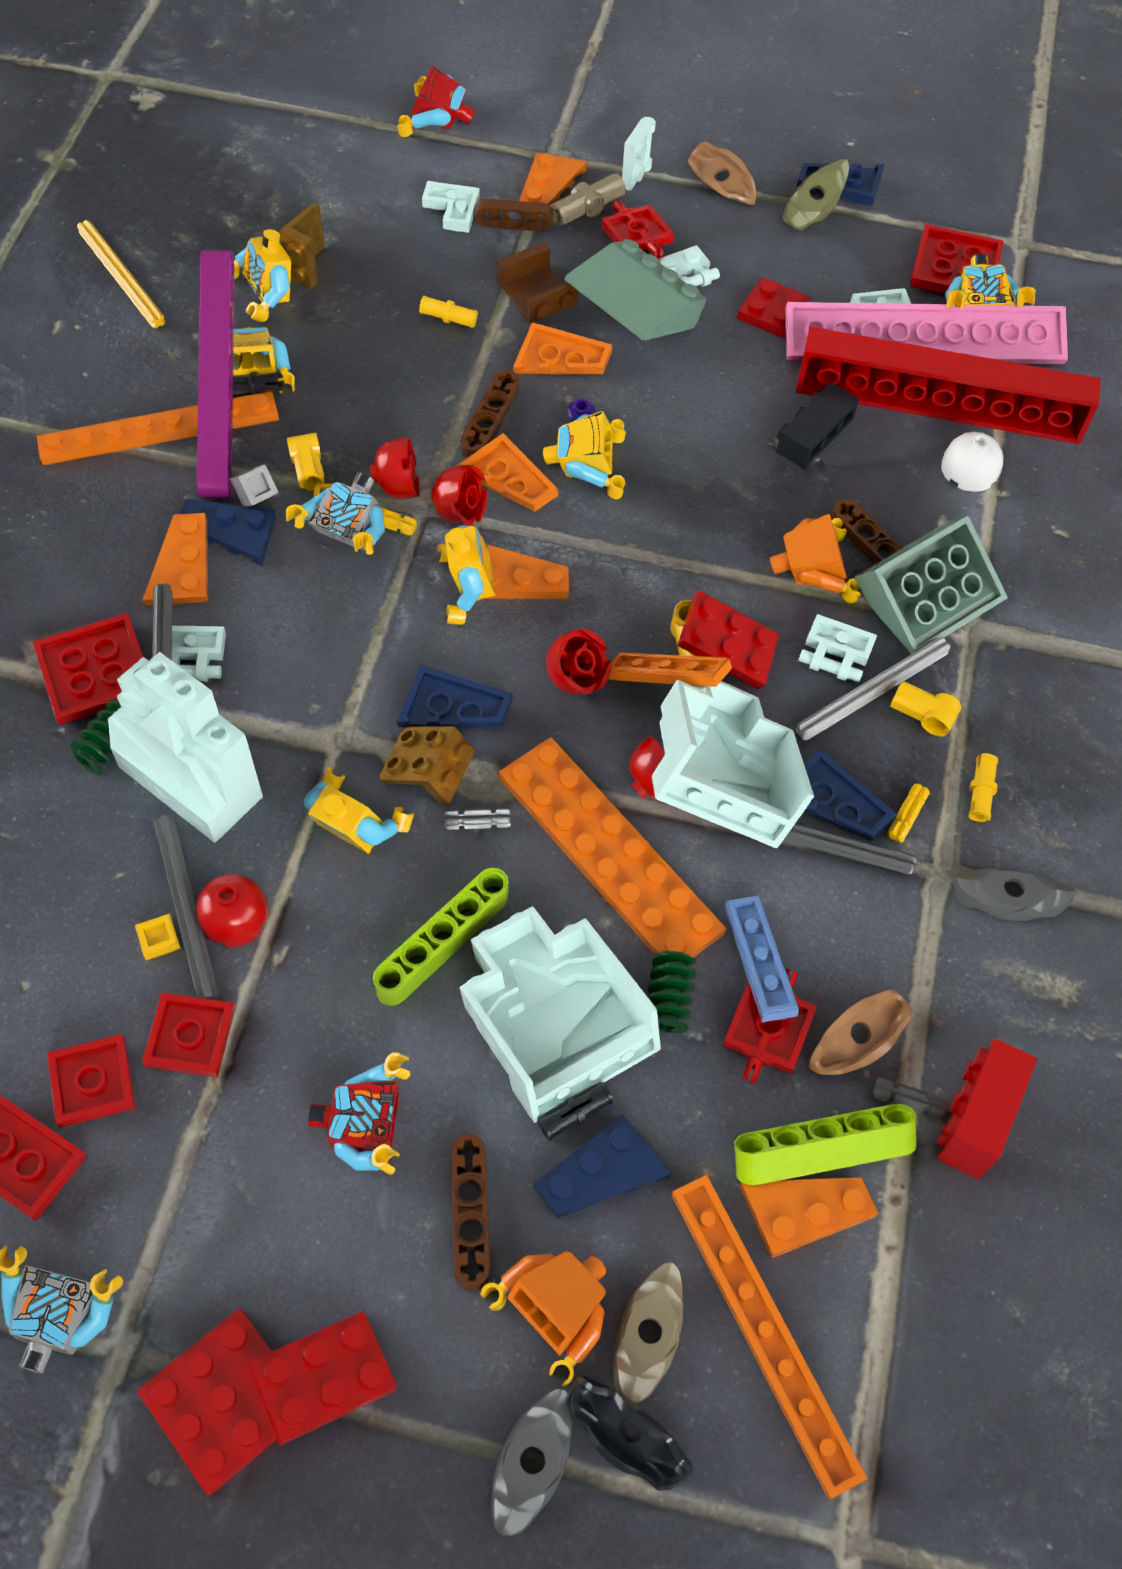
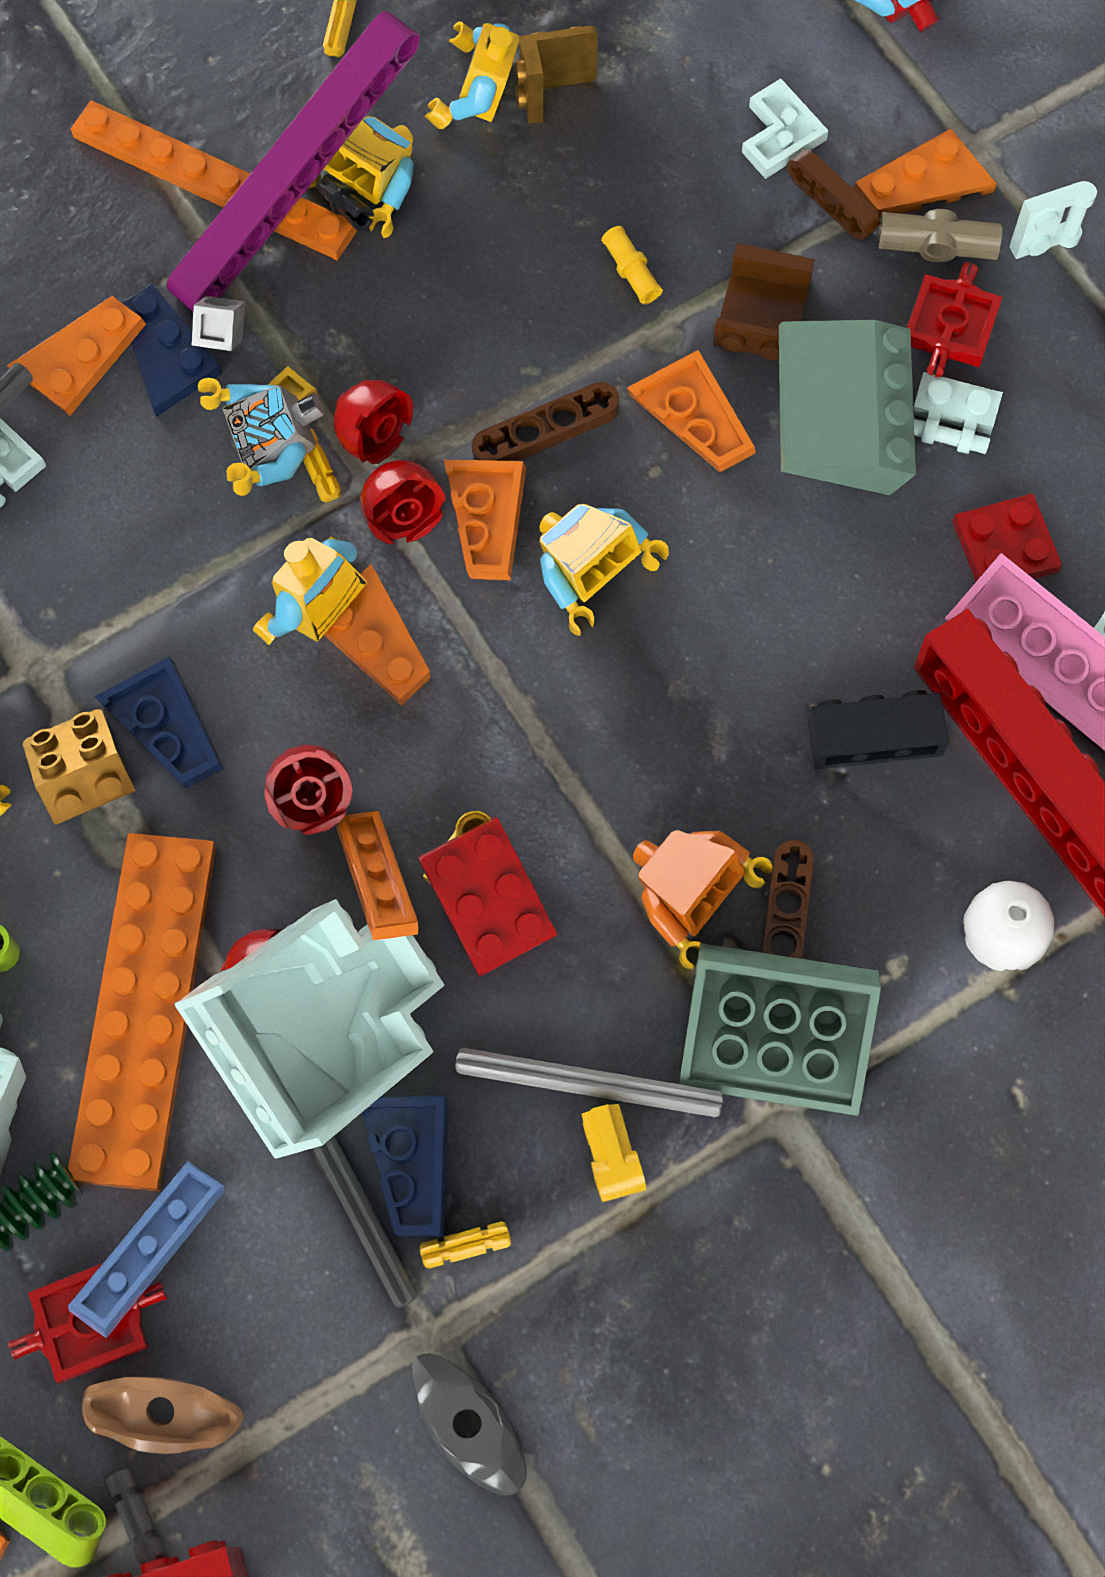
camera: 50 degrees right, 10 degrees up
yellow piece [287,433,325,492] -> none
axle [444,807,511,830] -> none
dark purple plate [567,399,596,422] -> none
light aqua plate [798,614,877,683] -> none
yellow pin [968,753,998,822] -> none

